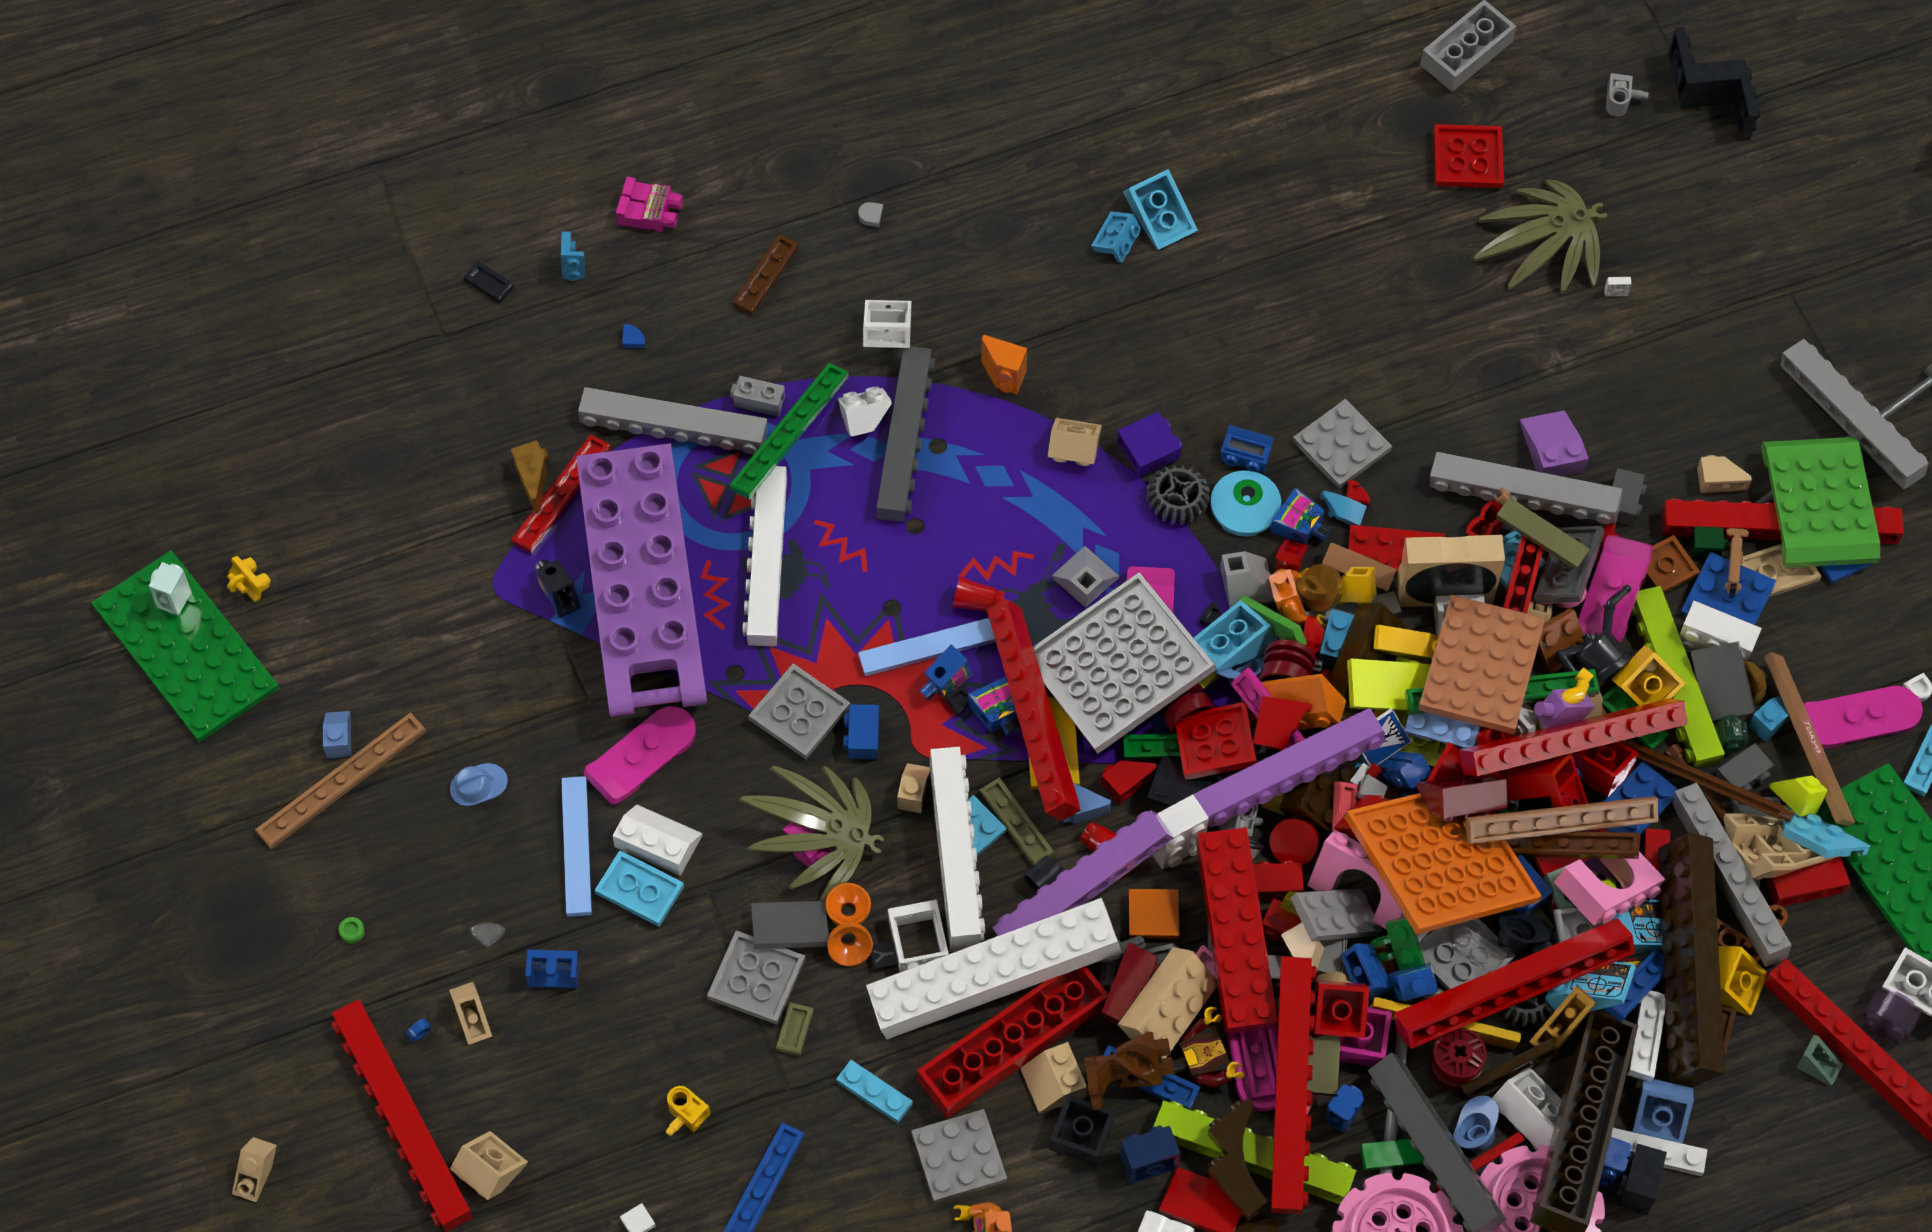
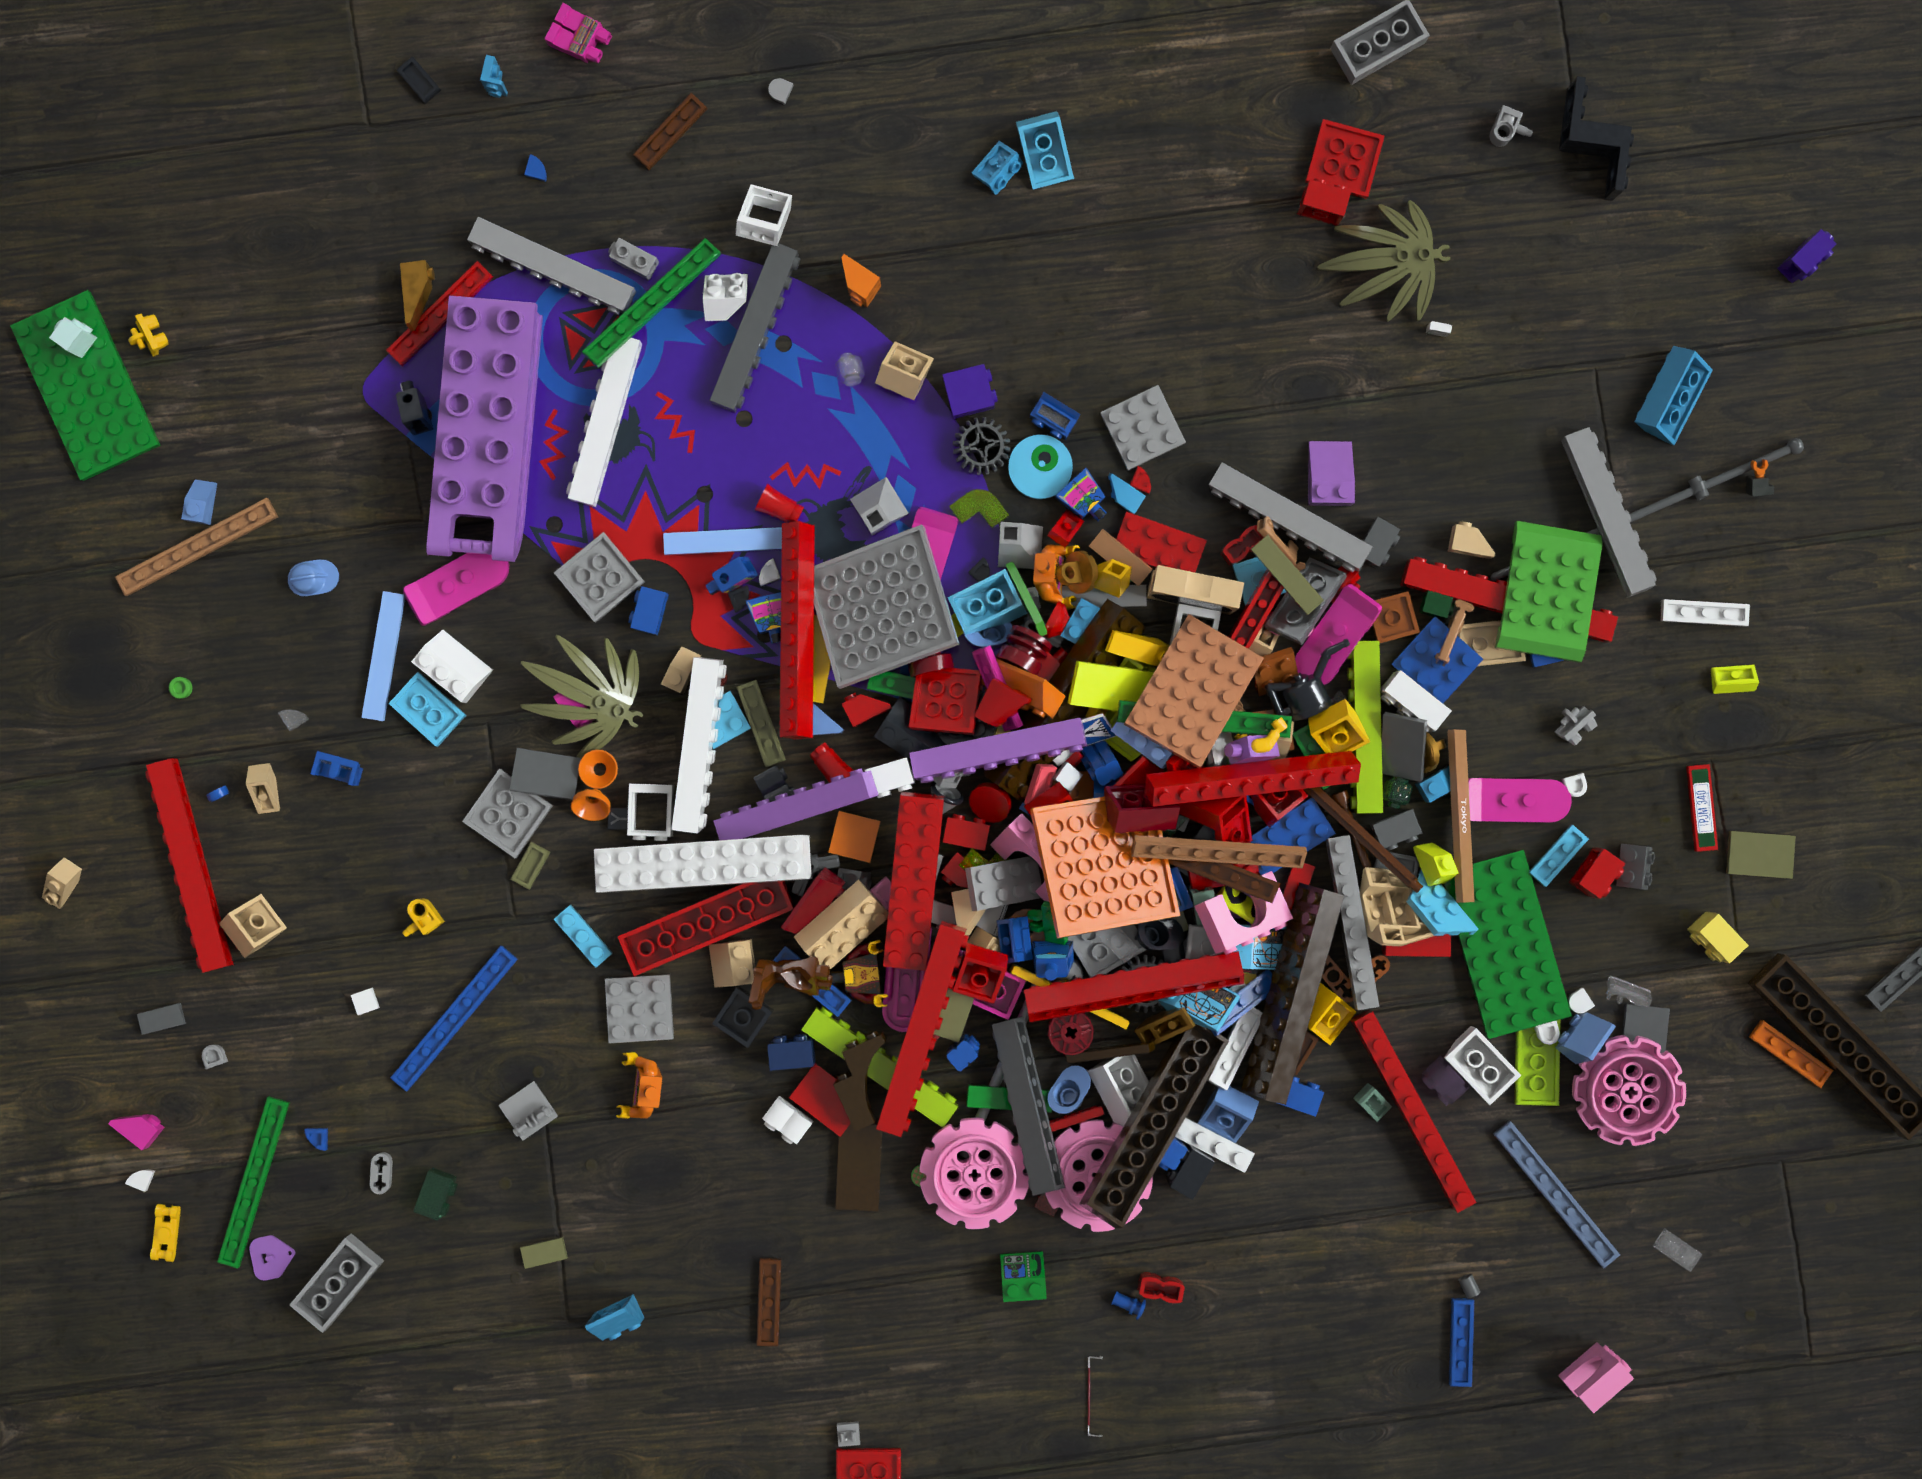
camera: 20 degrees right, 25 degrees up
none -> white tile [759,559,781,586]
none -> clear head [835,353,865,386]
none -> clear neon green plate [949,489,1009,528]
none -> blue brick [1278,1076,1324,1117]
none -> red brick [1297,179,1351,226]
none -> light grey hips [1555,706,1597,745]
none -> dark azure slope [1635,346,1713,445]

